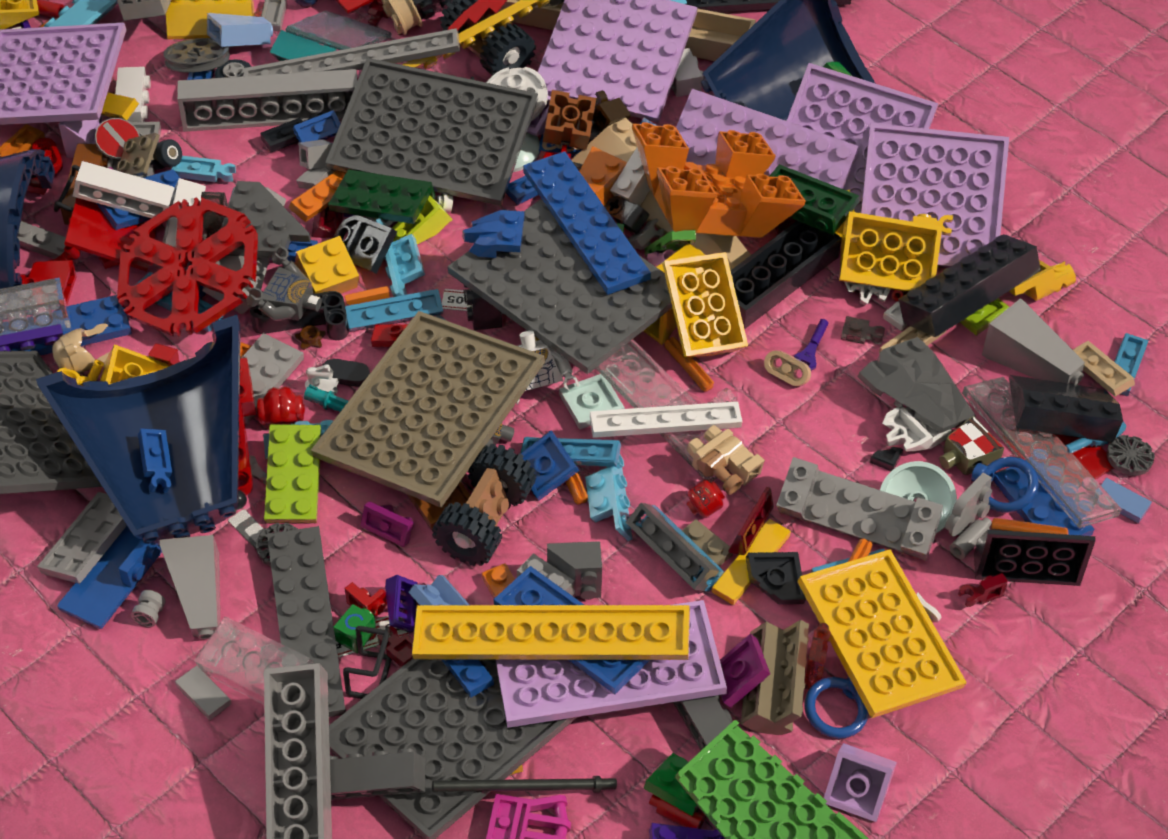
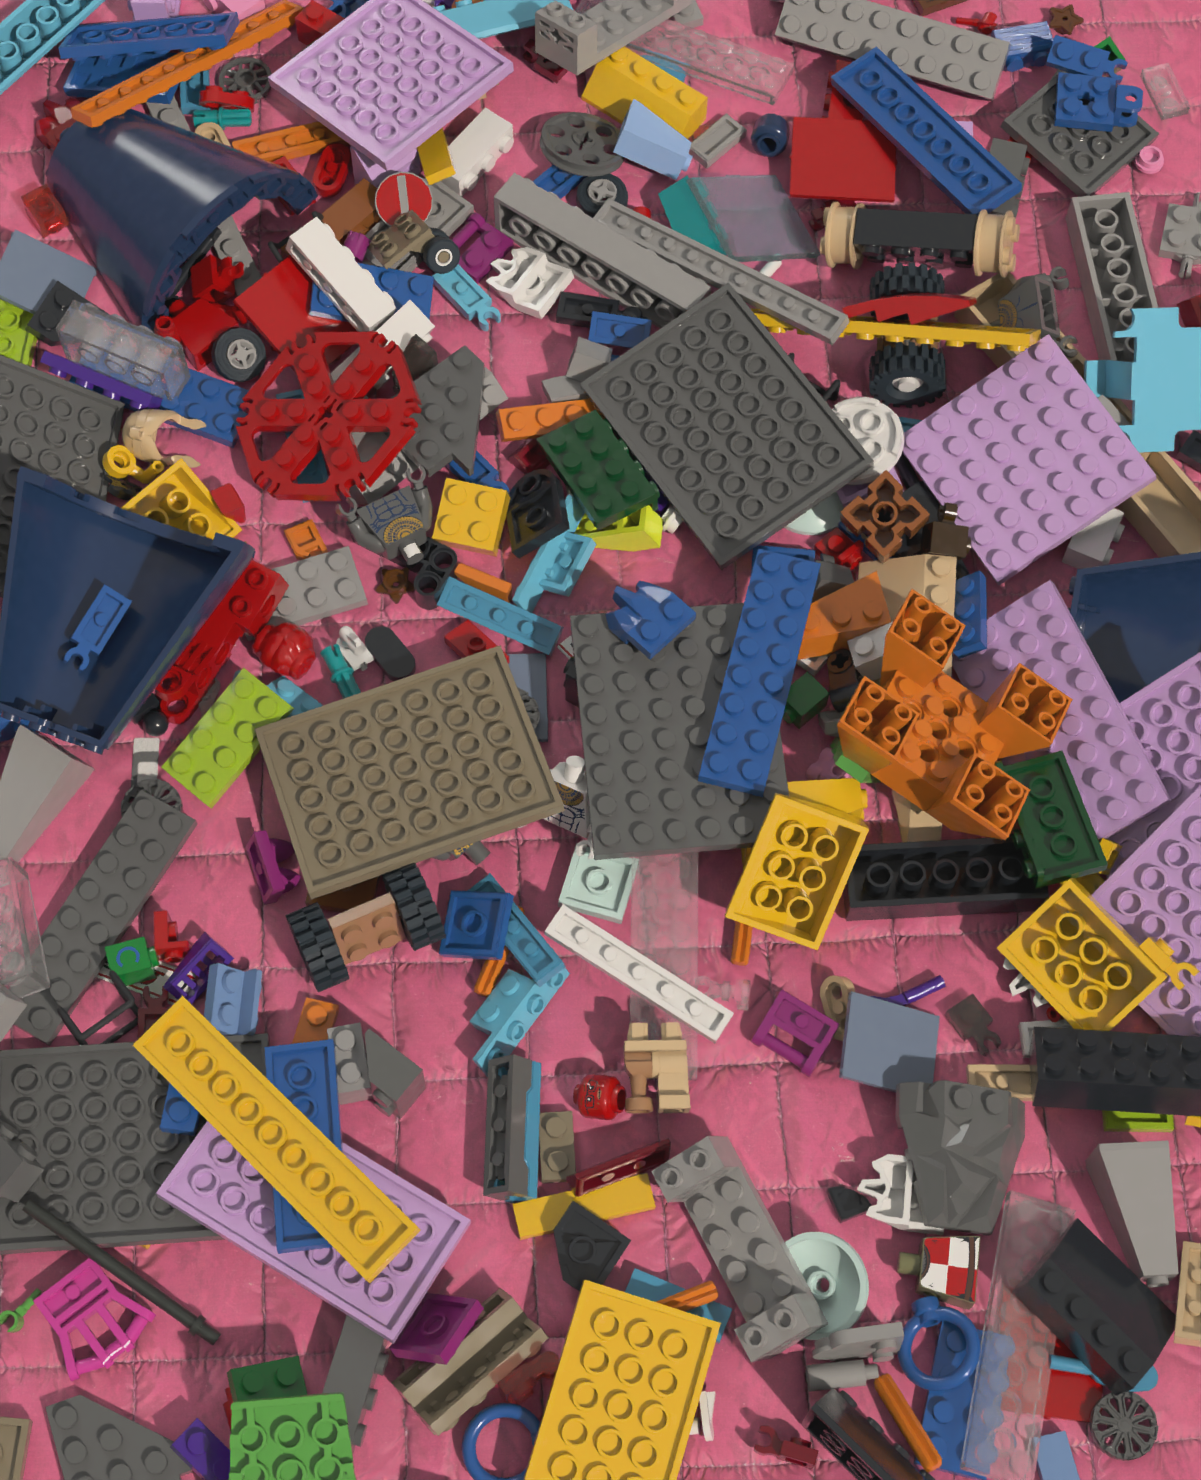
camera: 40 degrees right, 15 degrees up
none -> red brick [190,254,244,304]
none -> black wheel [211,327,266,382]
none -> magenta plate [451,212,514,284]
none -> white plate [486,247,574,319]
none -> dark red plate [523,39,568,84]
none -> magenta plate [751,989,840,1077]
none -> sand blue piece [839,991,940,1093]

